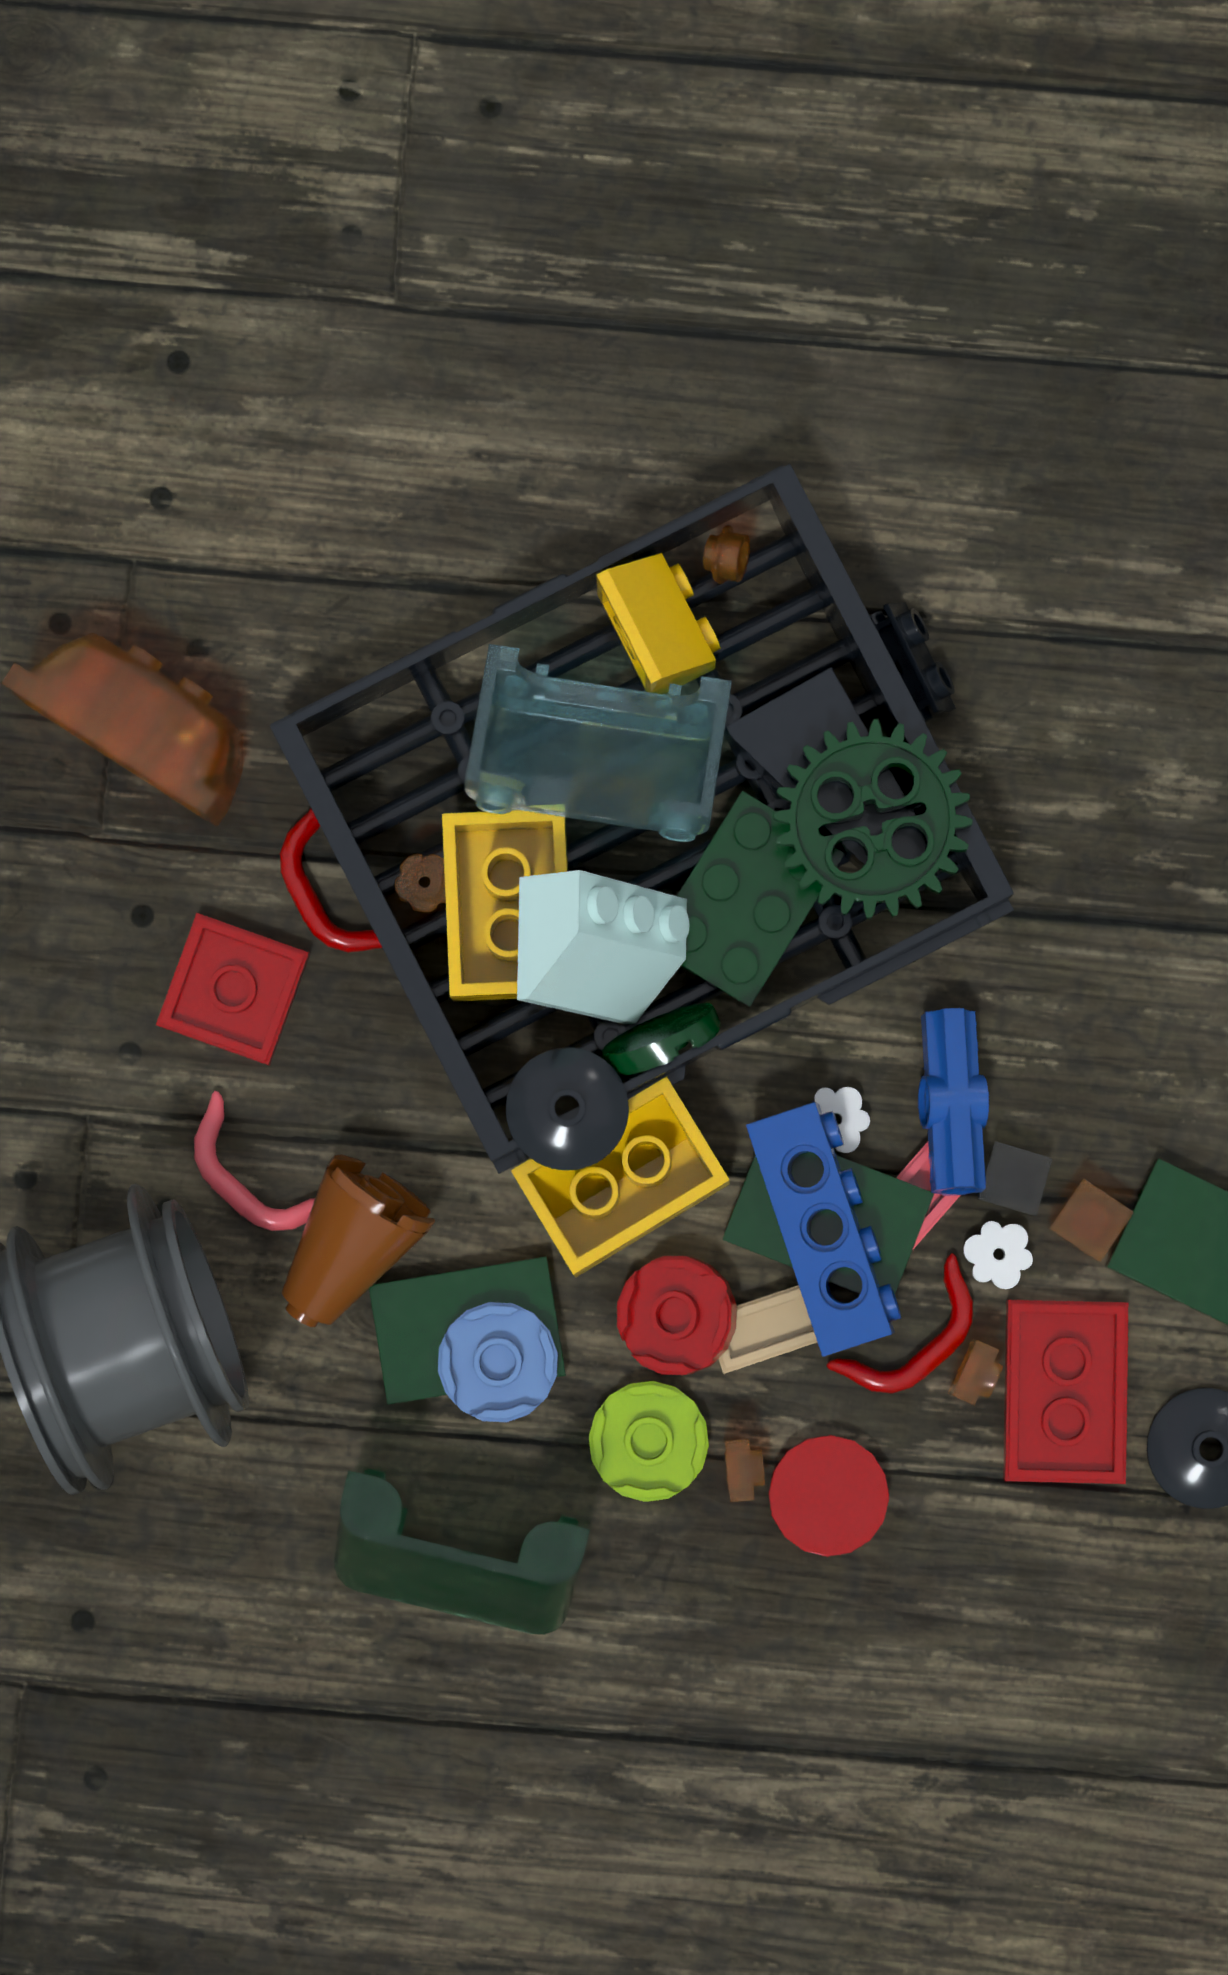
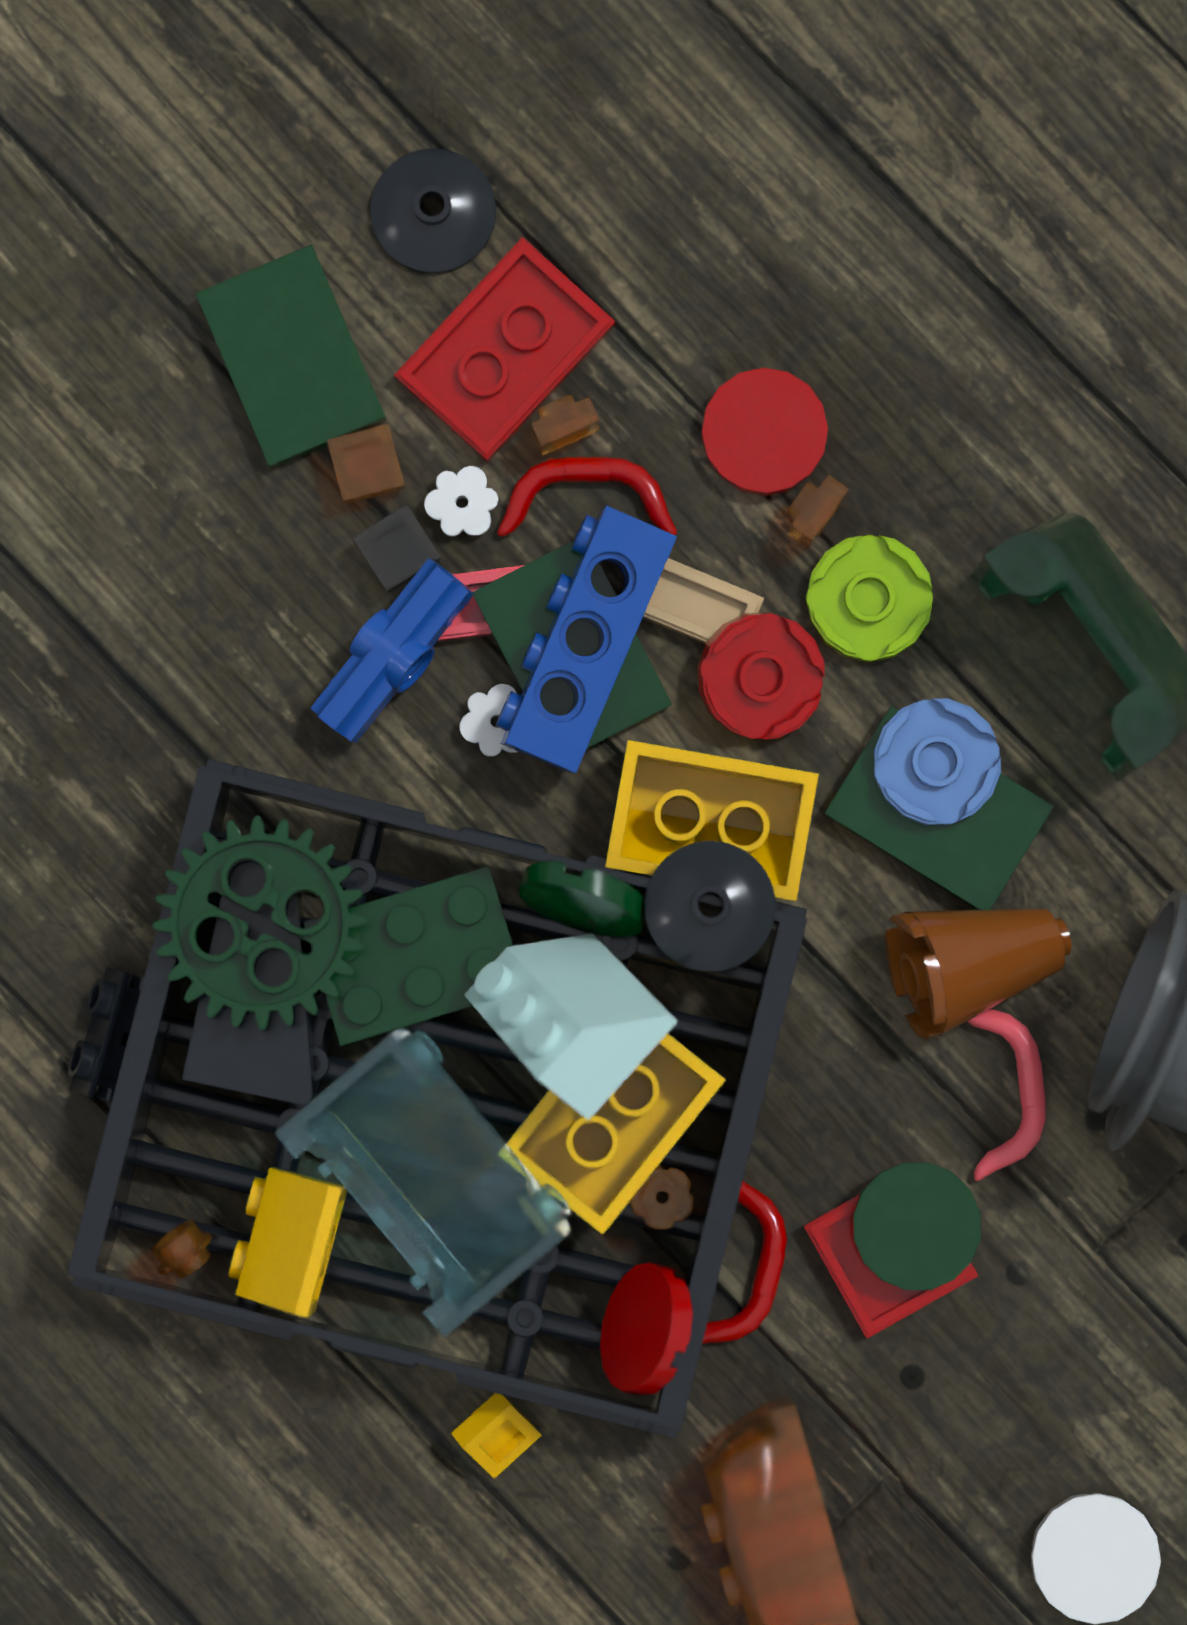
camera: 140 degrees left, 0 degrees up
none -> yellow plate [451,1393,542,1479]
none -> red tile [600,1262,693,1396]
none -> dark green tile [853,1162,981,1290]

